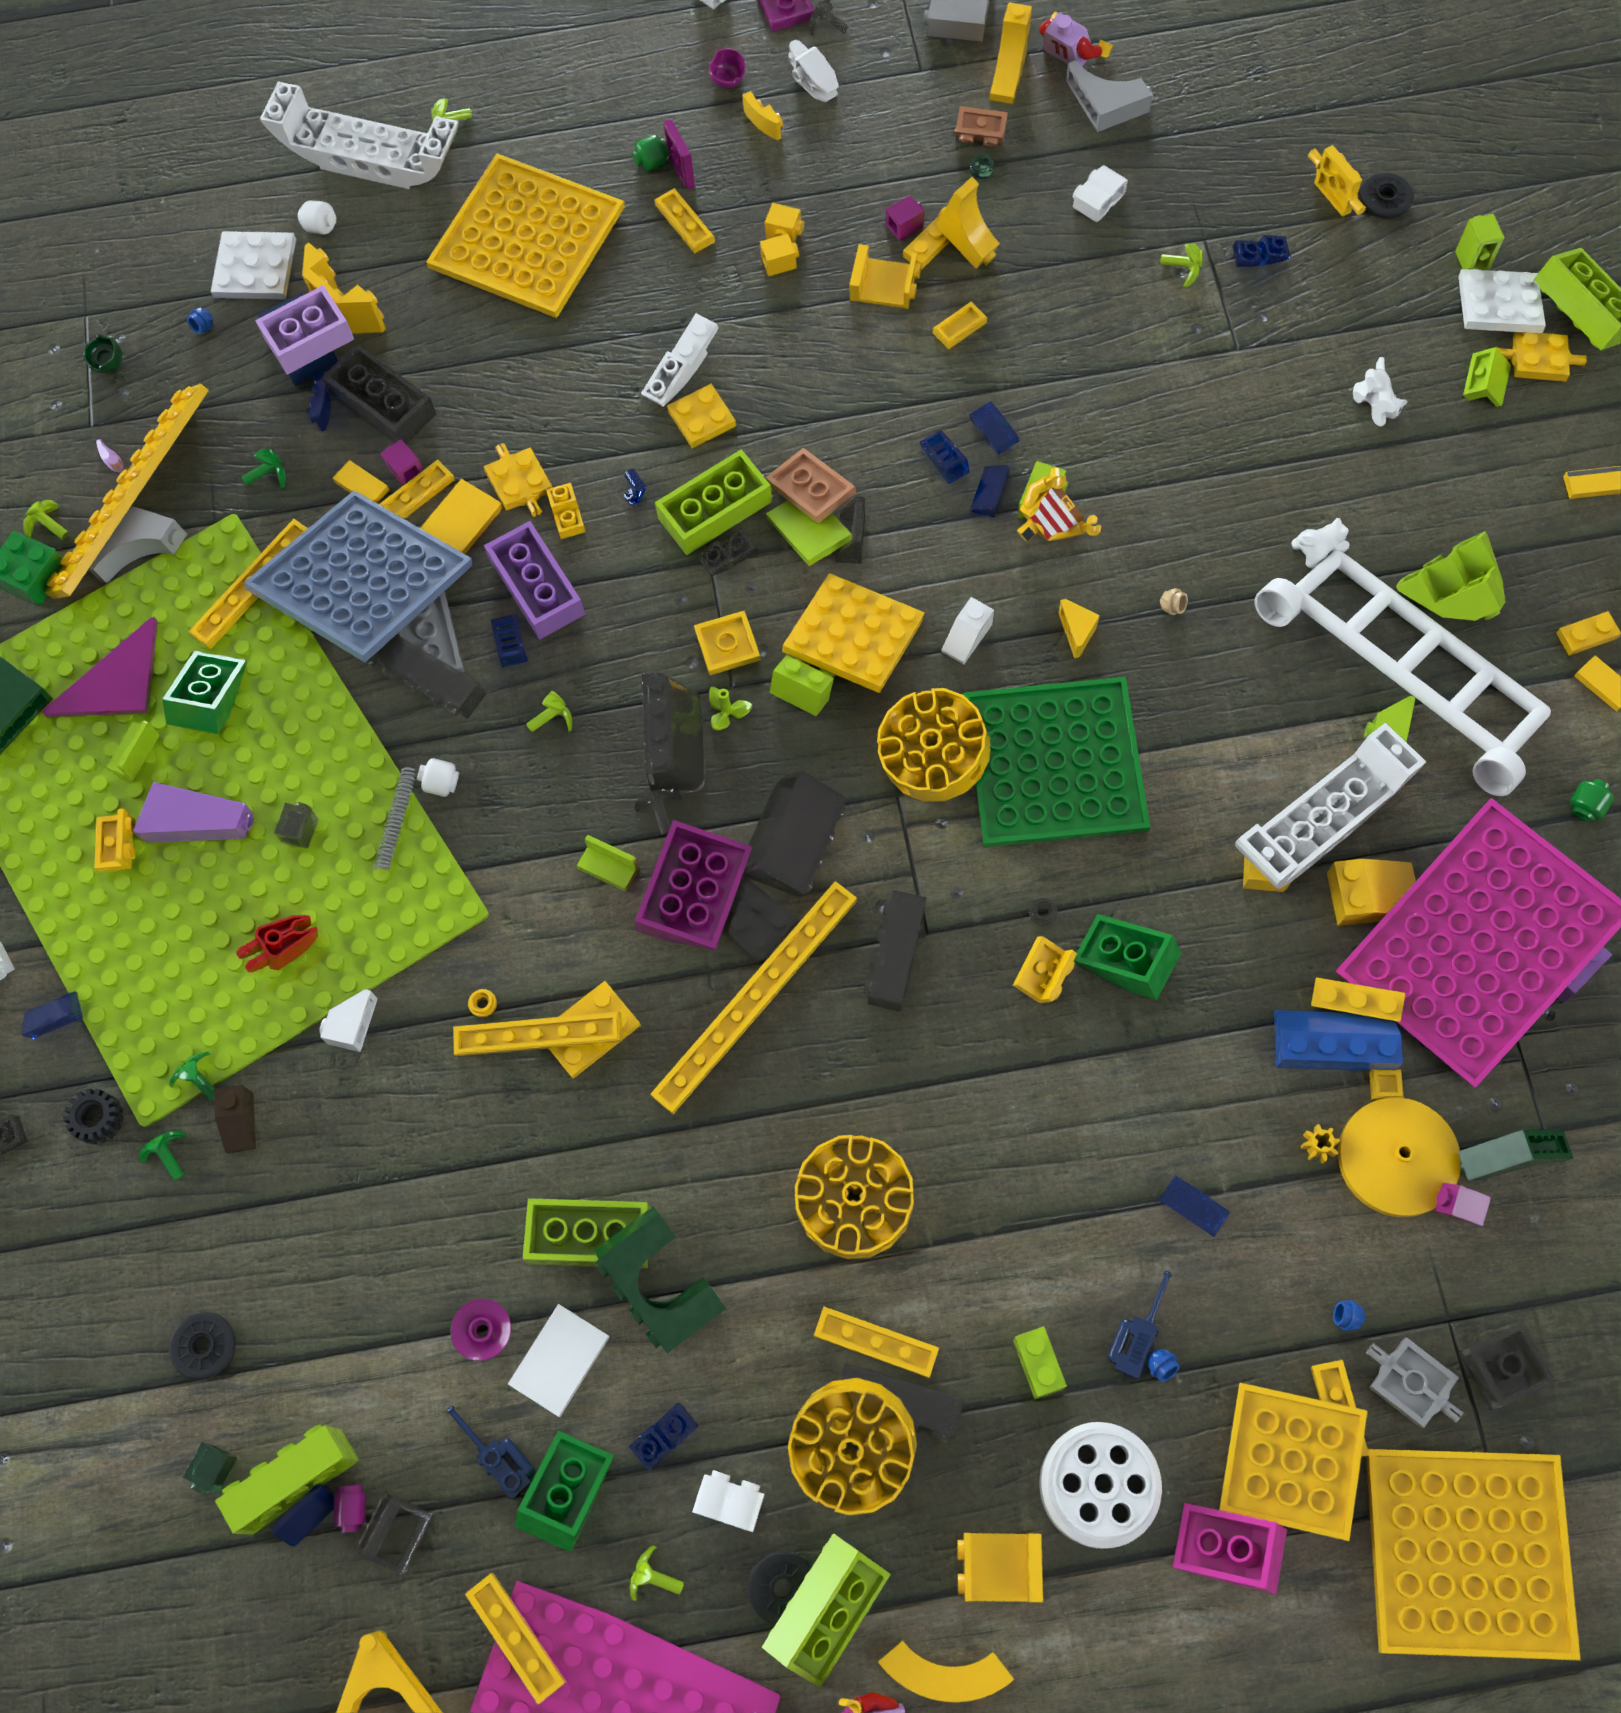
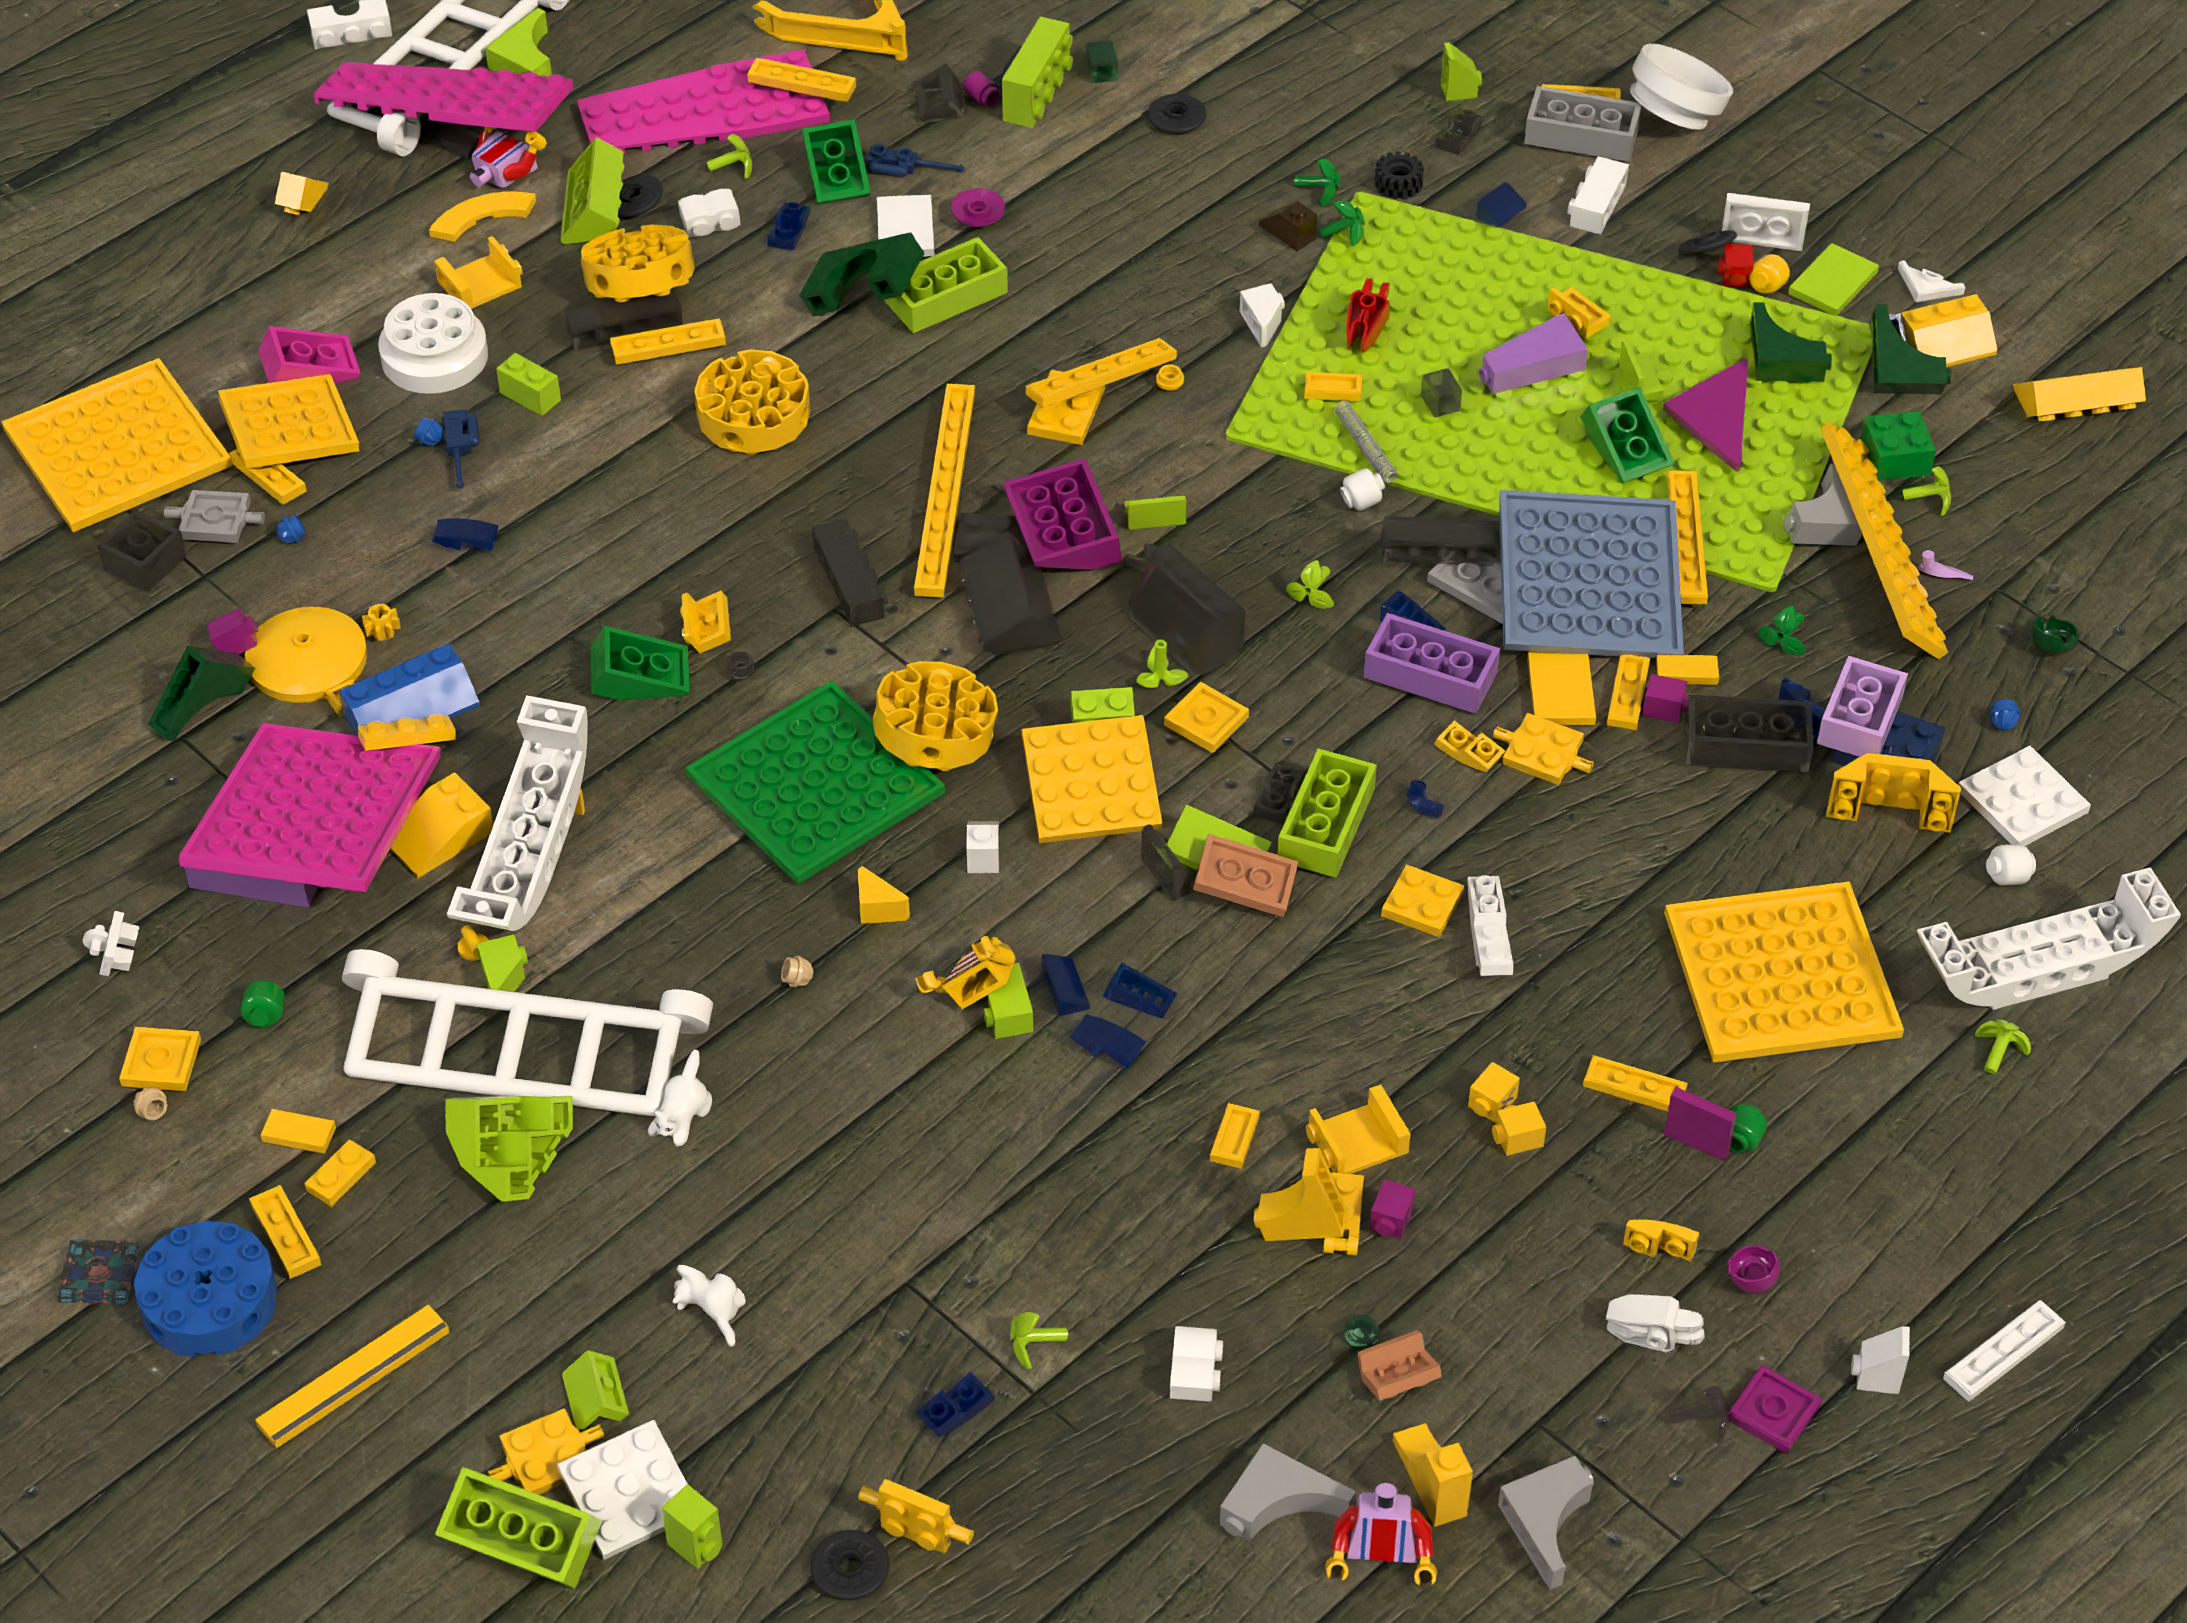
camera: 140 degrees right, 20 degrees down
none -> yellow tile [1304,372,1362,401]

